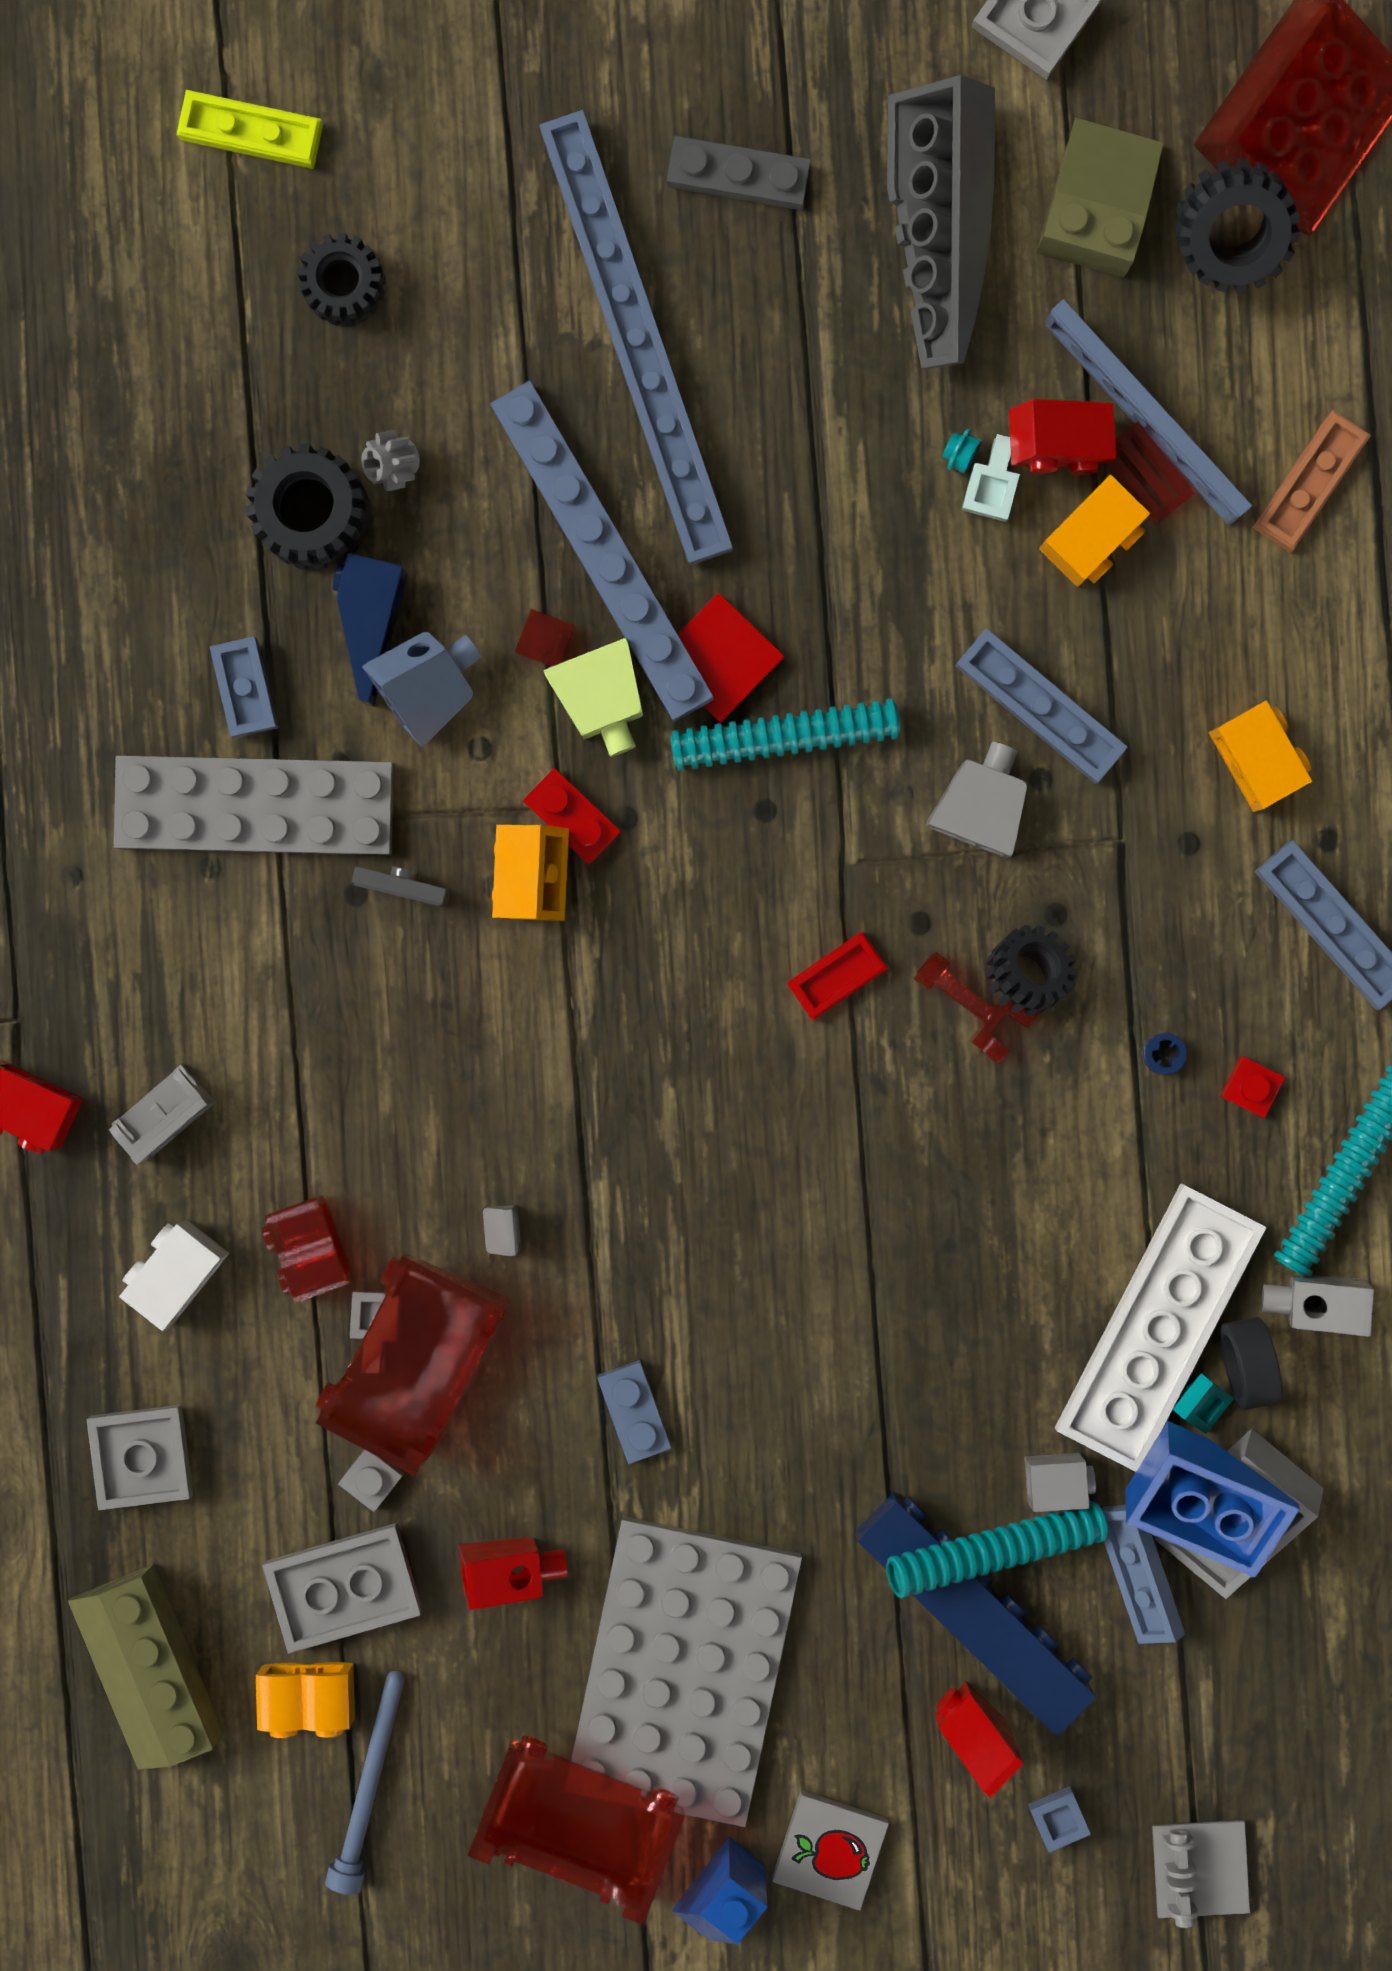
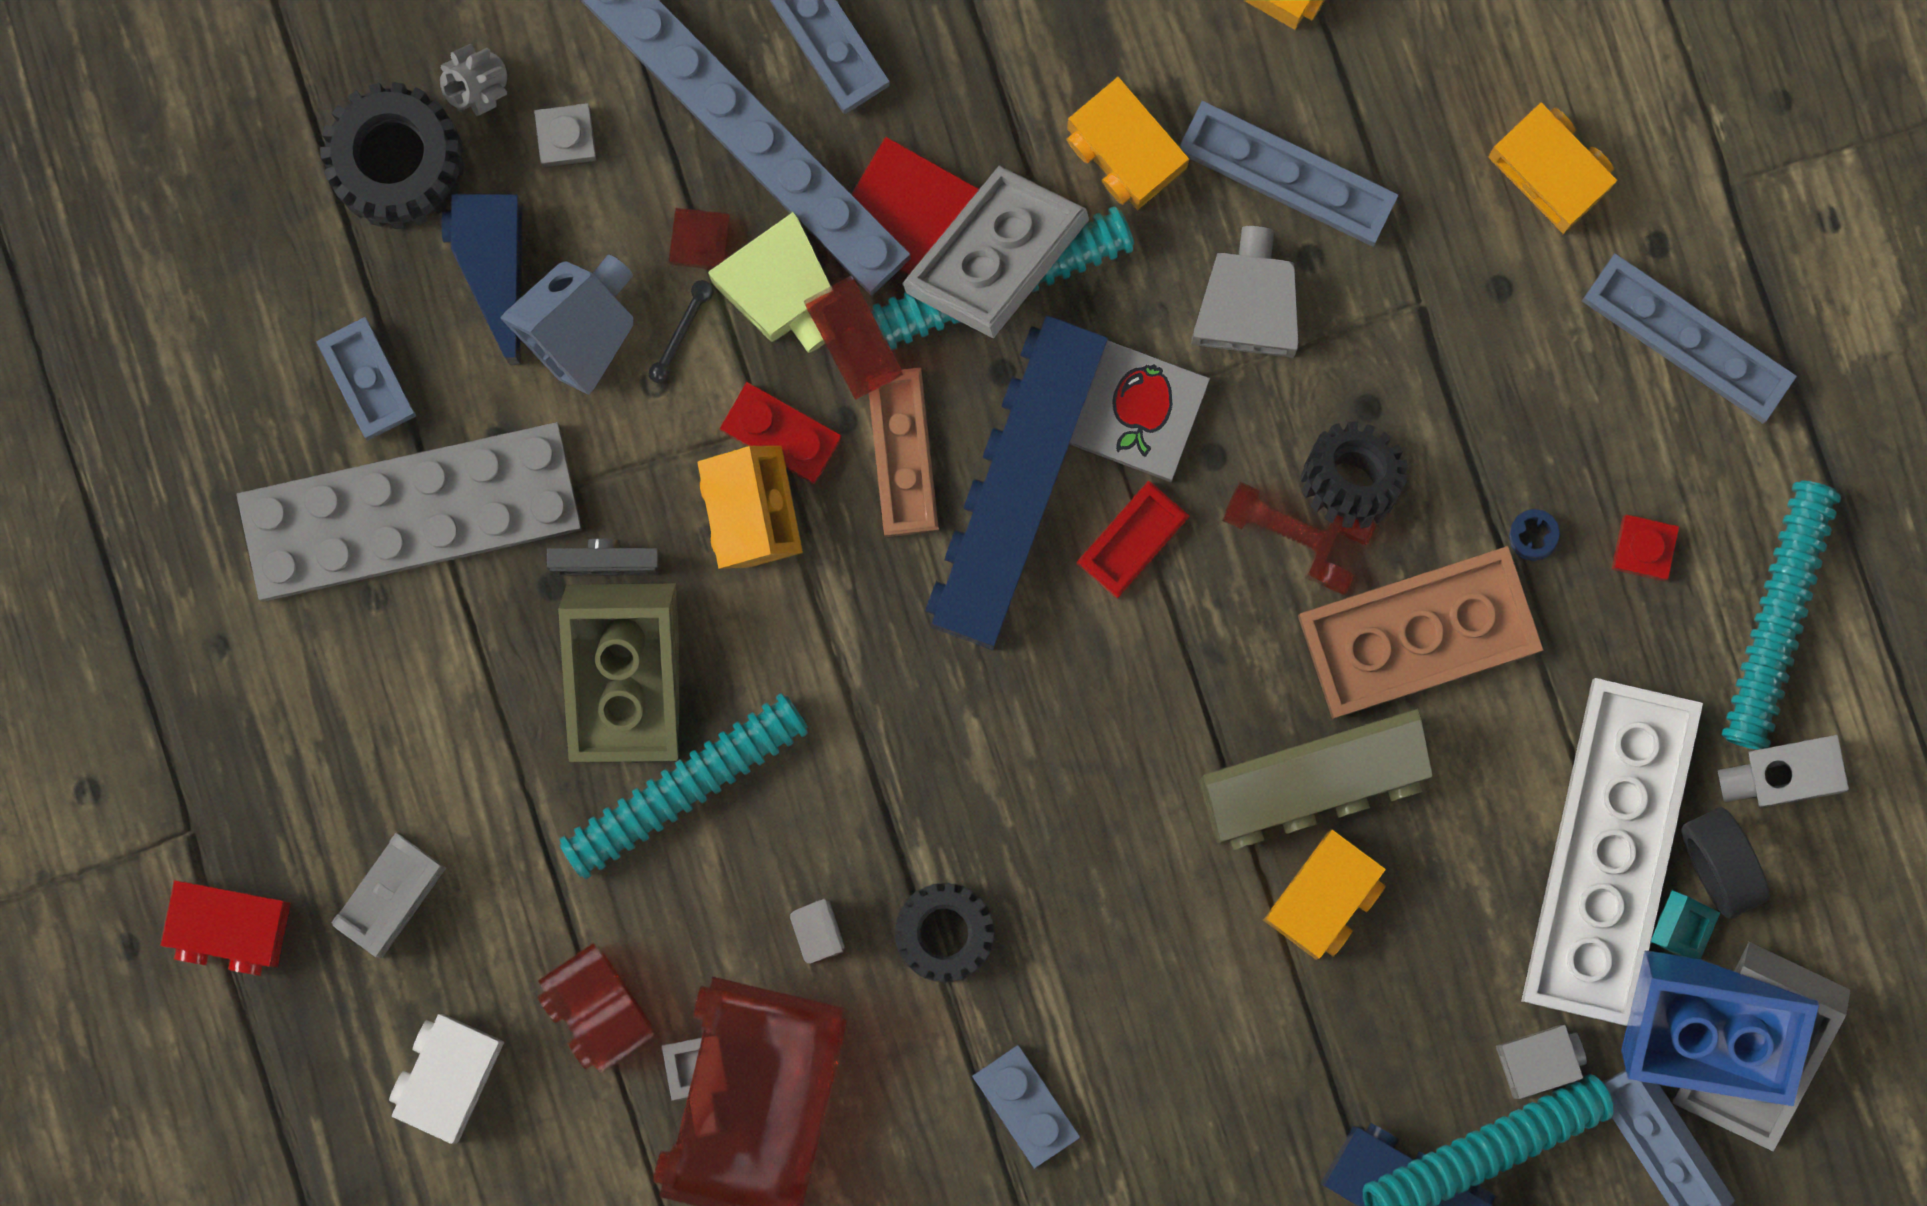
camera: 10 degrees left, 5 degrees down
none -> light grey plate [534,103,597,168]
none -> olive slope [558,583,679,762]
none -> teal piece [559,693,808,880]
none -> black hinge [648,280,713,383]
none -> clear red plate [804,275,904,400]
none -> nougat tile [867,368,939,537]
none -> black tyre [895,883,994,983]
none -> light grey tile [903,166,1089,338]
none -> dark blue brick [925,315,1108,650]
none -> light orange brick [1066,77,1189,210]
none -> light grey tile [1070,341,1210,482]
none -> olive slope [1198,709,1432,850]
none -> light orange brick [1263,830,1386,960]
none -> nougat plate [1298,546,1543,720]

